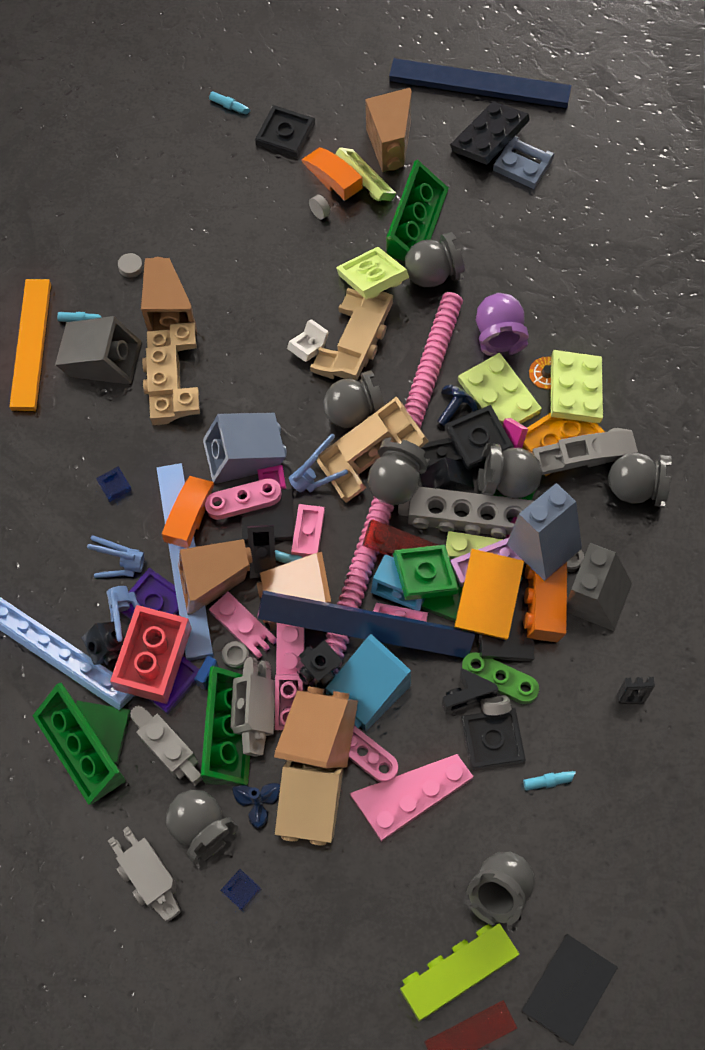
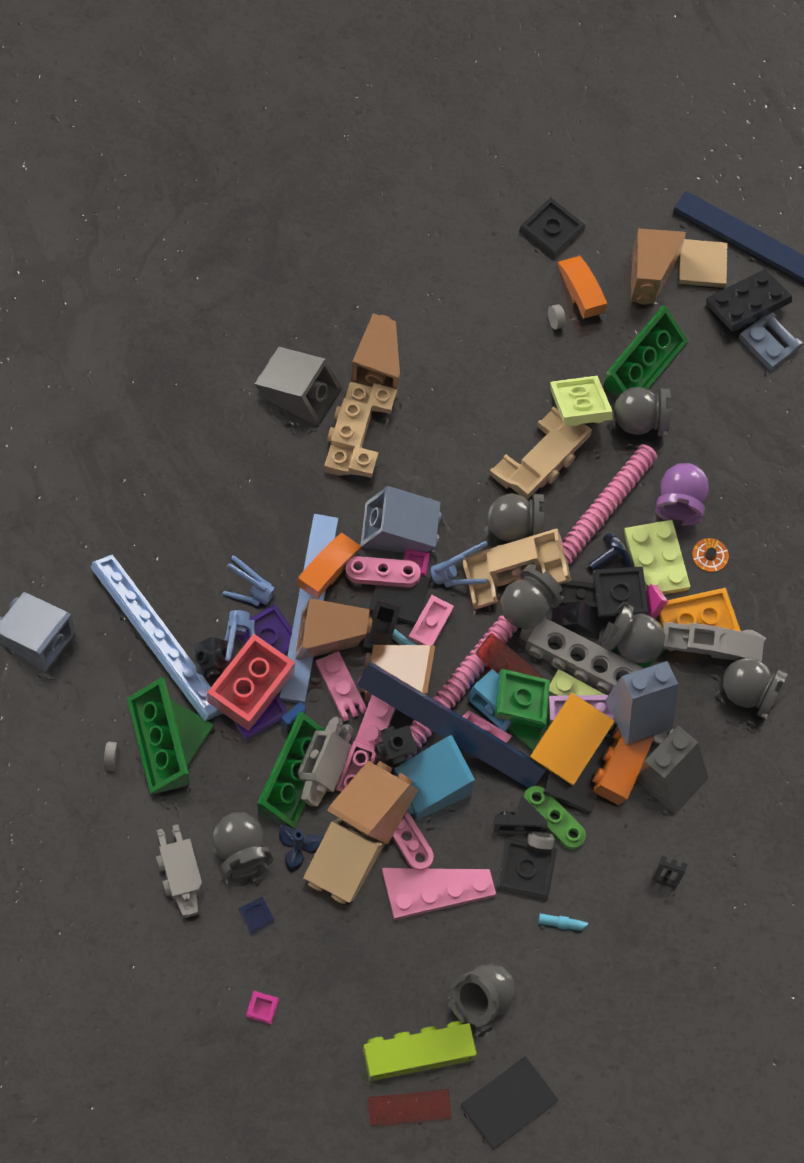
camera: 10 degrees right, 0 degrees up
light orange tile [10,279,51,411] -> none
medium azure piece [57,312,102,322] -> none
clear blue tile [96,466,132,502] -> none
light grey tile [118,253,143,278] -> none
light grey hinge [130,706,202,786] -> none
medium azure piece [209,91,250,114] -> none
light grey tile [222,641,249,670] -> none
white bracket [287,320,329,362] -> none
yellowish green plate [335,148,396,201] -> none
yellowish green plate [551,350,603,424] -> none
none -> light grey tile [104,741,119,772]
none -> dark pink tile [246,991,279,1026]
none -> tan tile [678,239,727,288]

